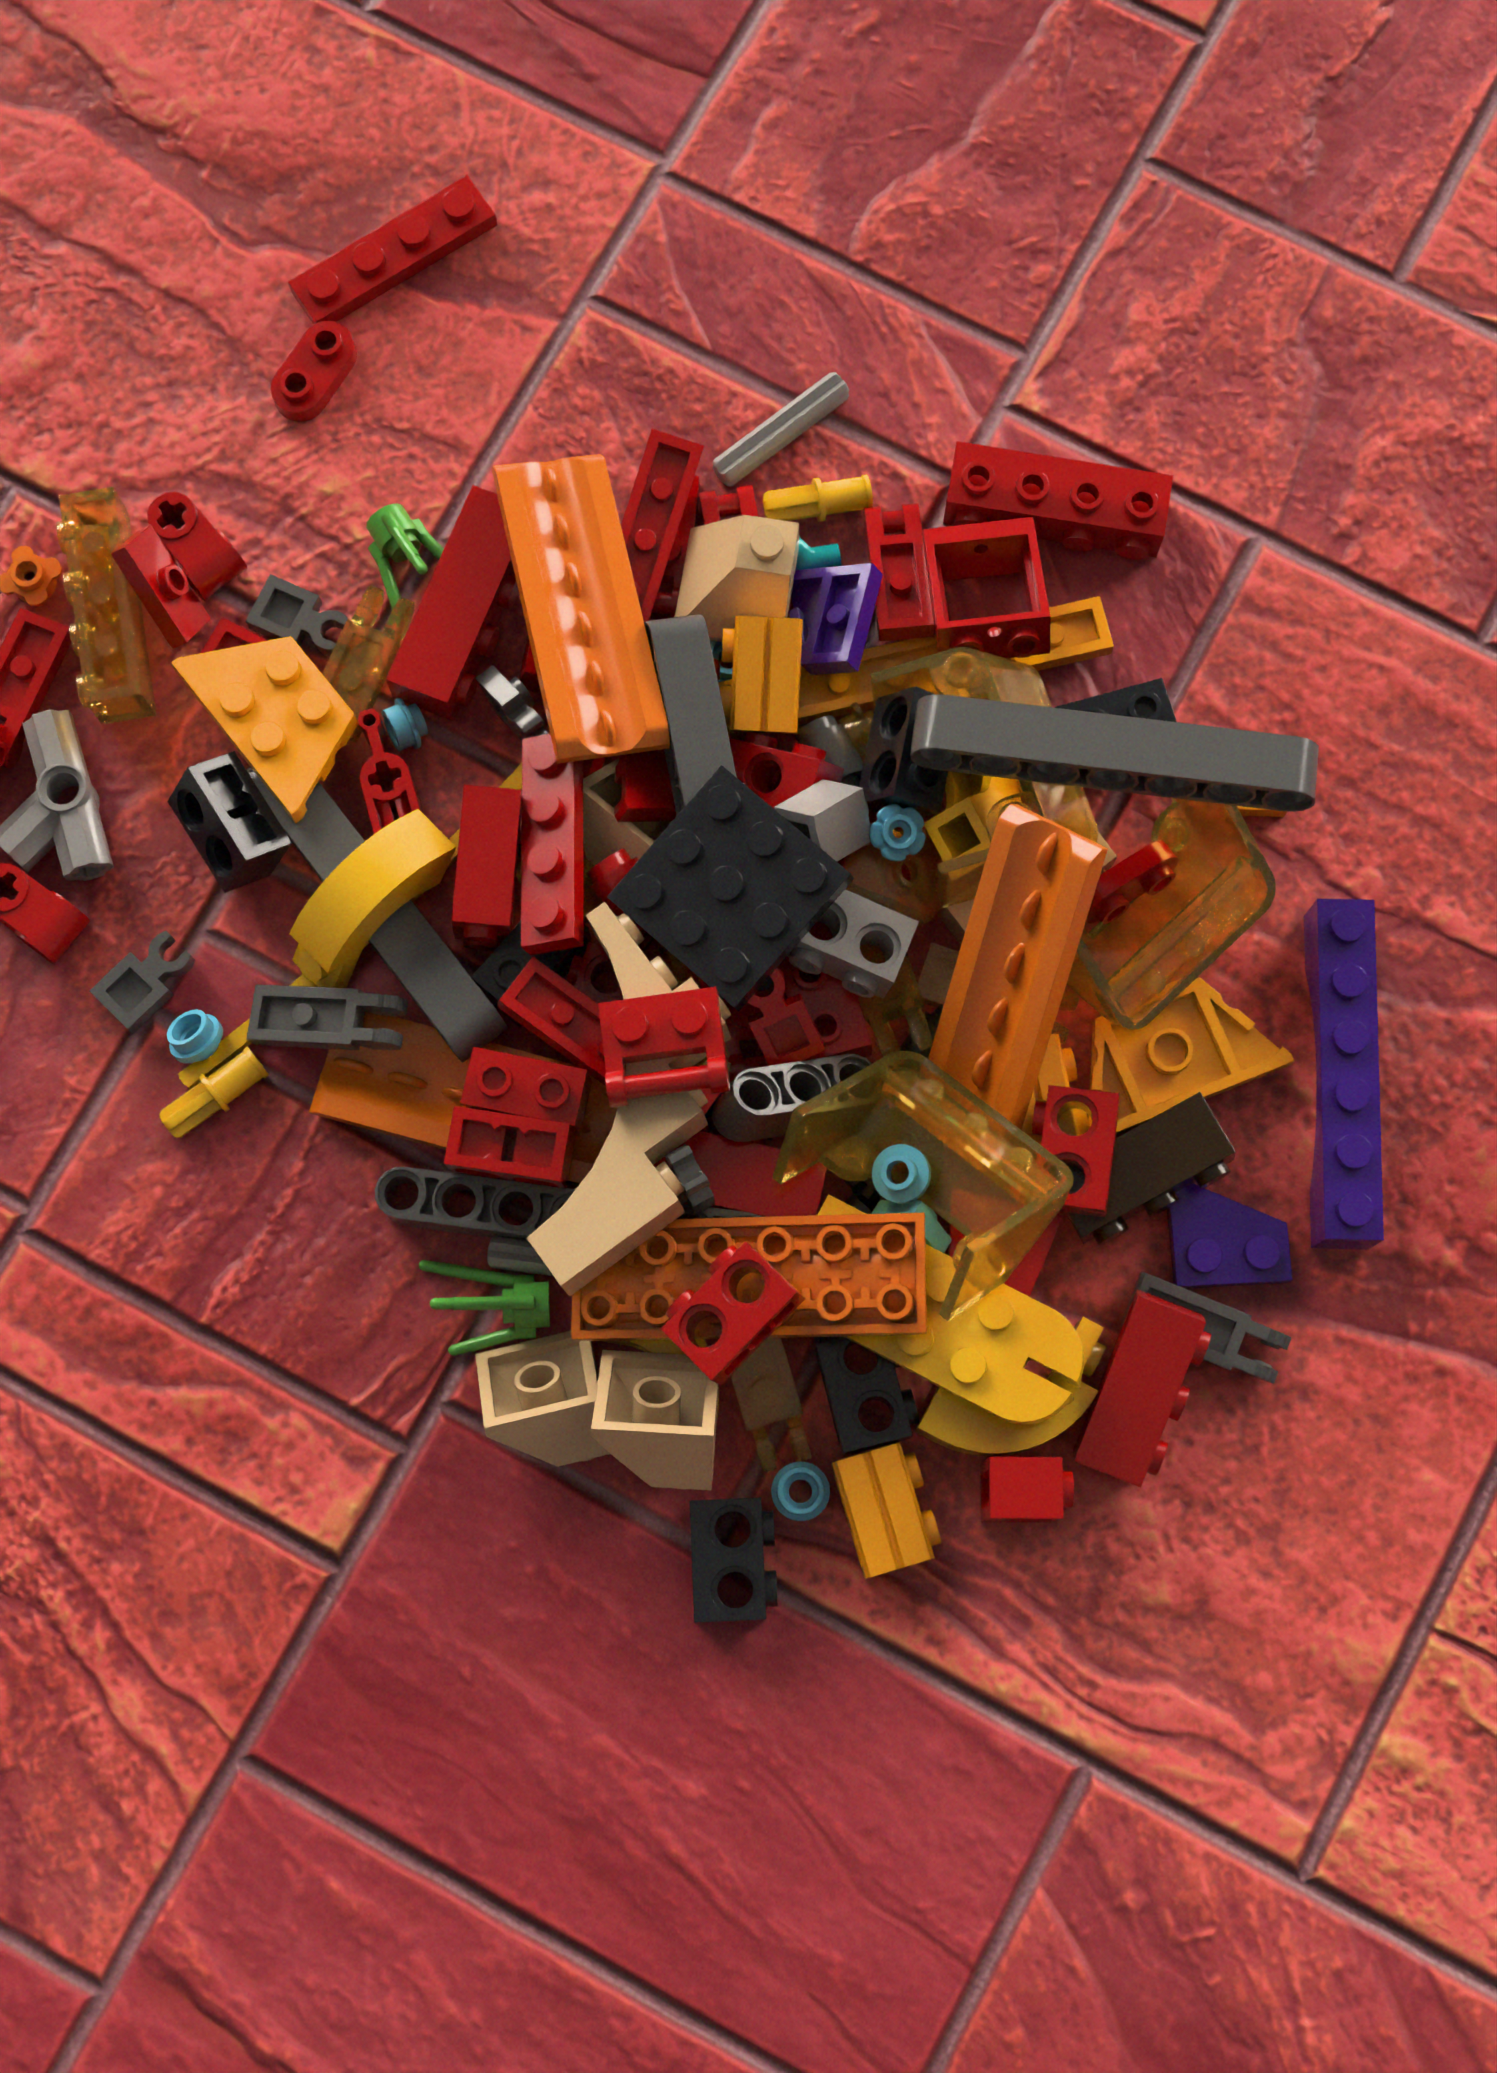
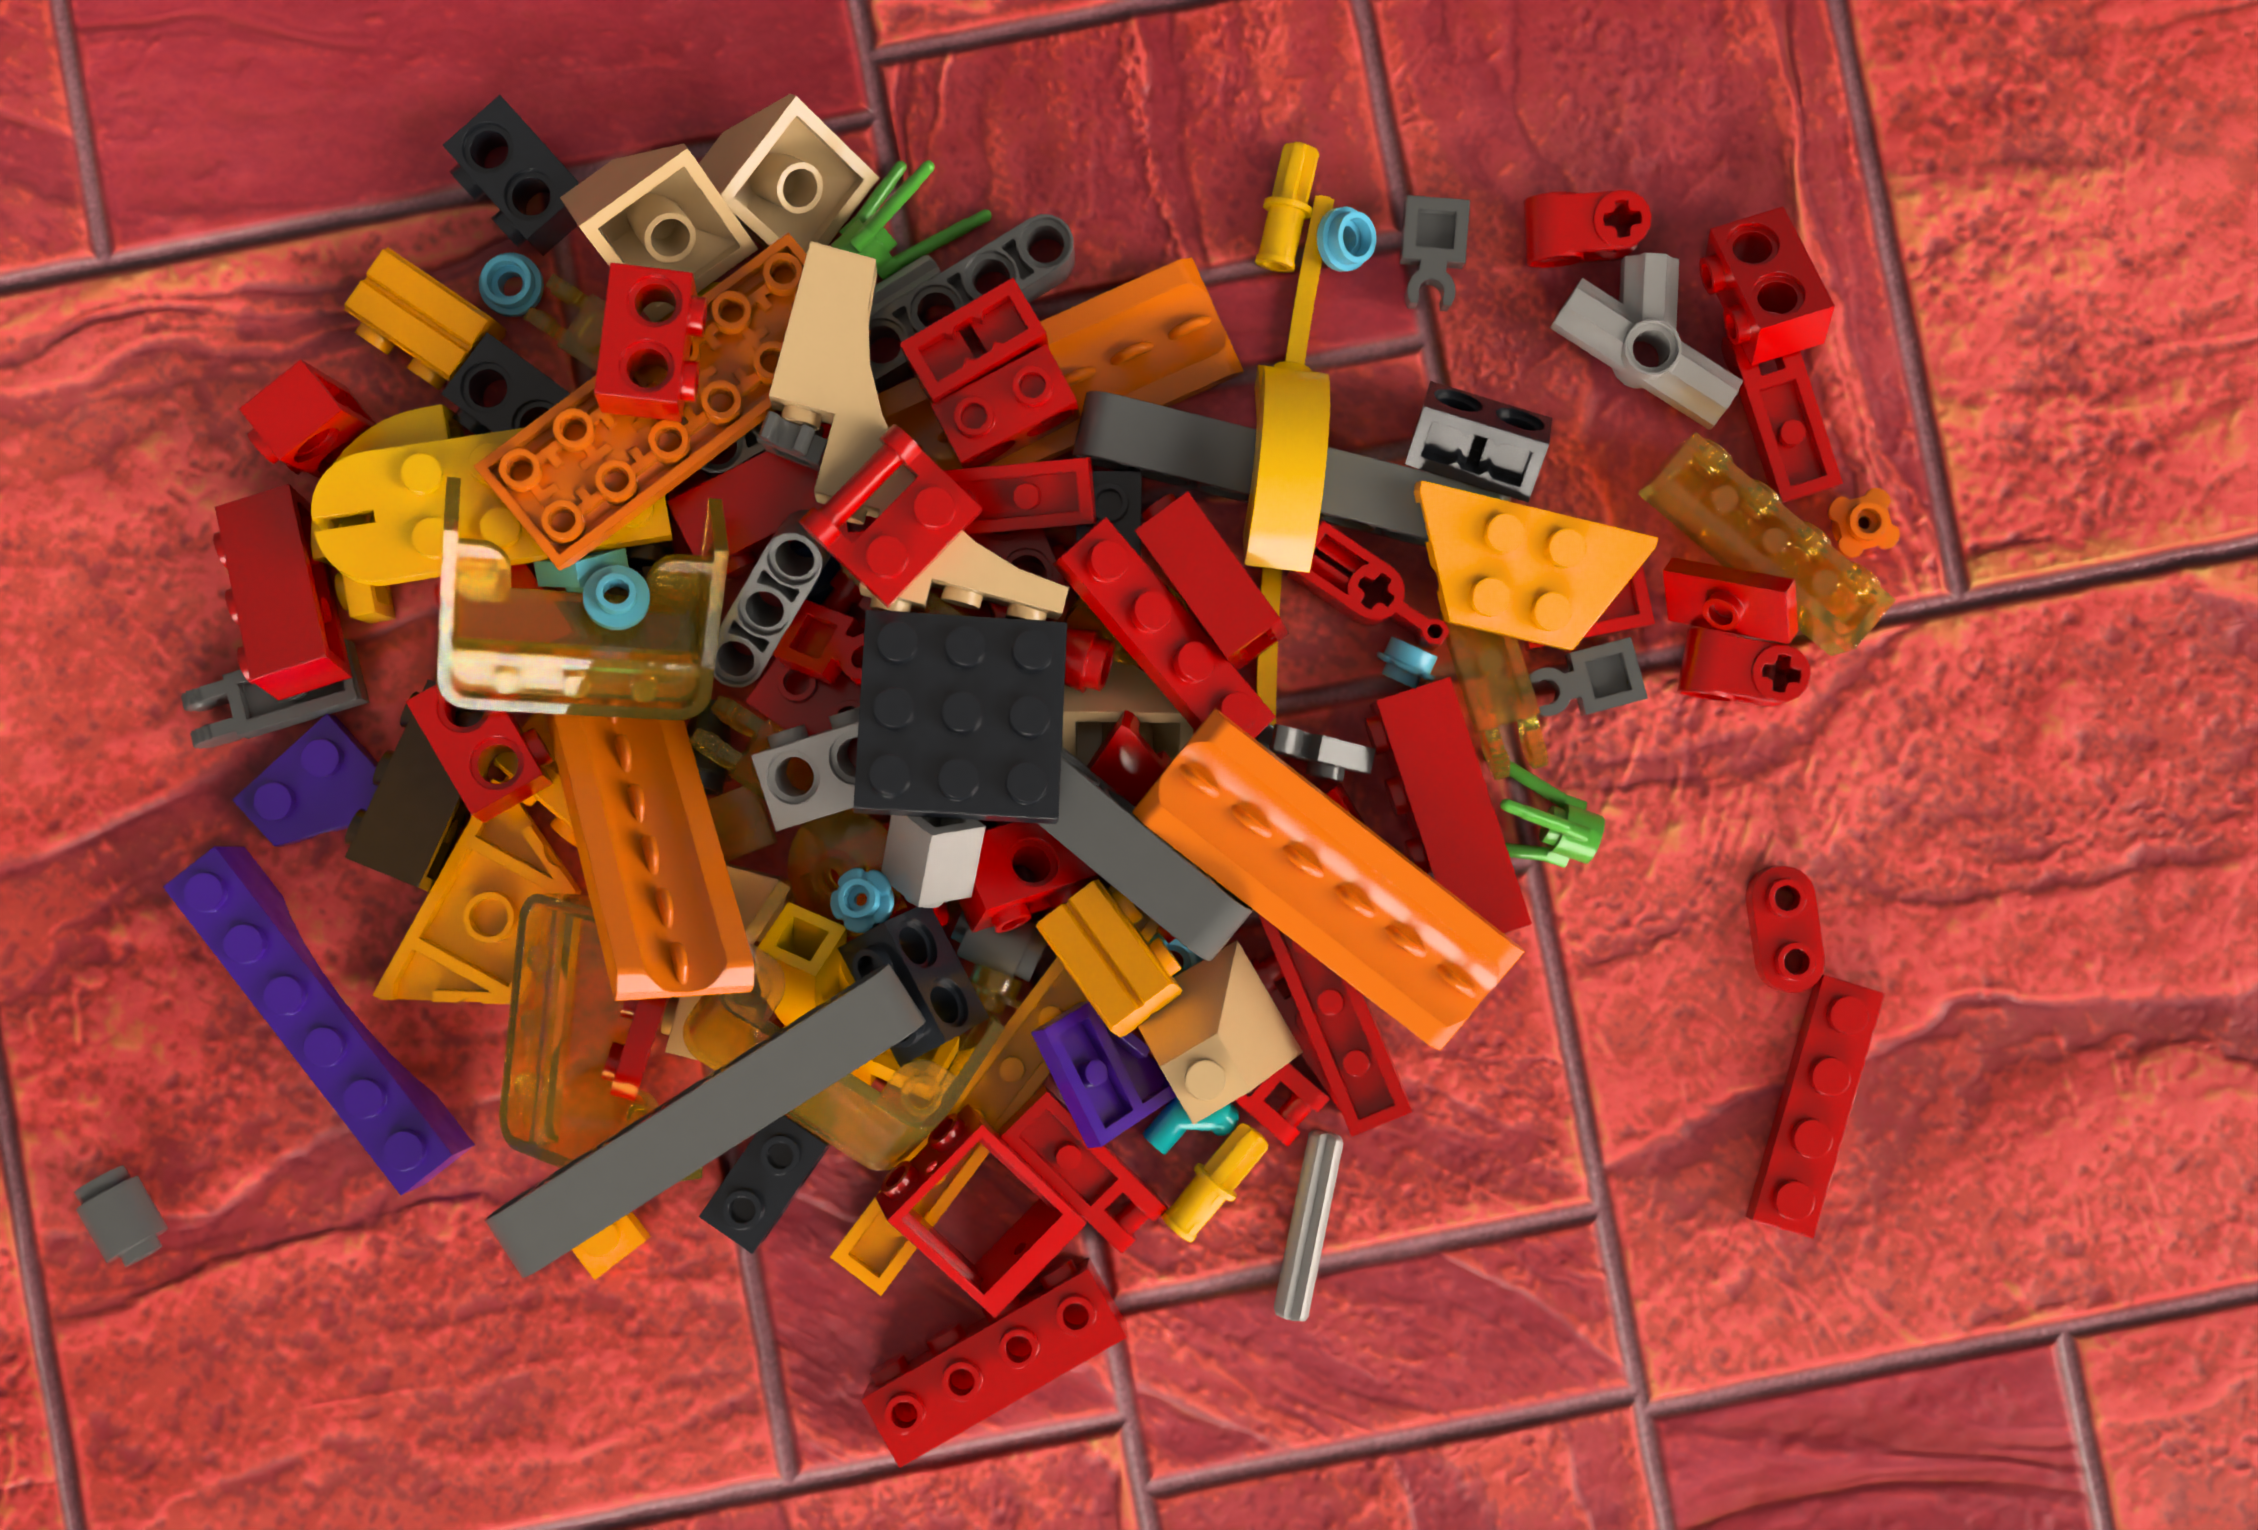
camera: 140 degrees right, 10 degrees up
dark grey hinge [246,985,408,1050] -> none

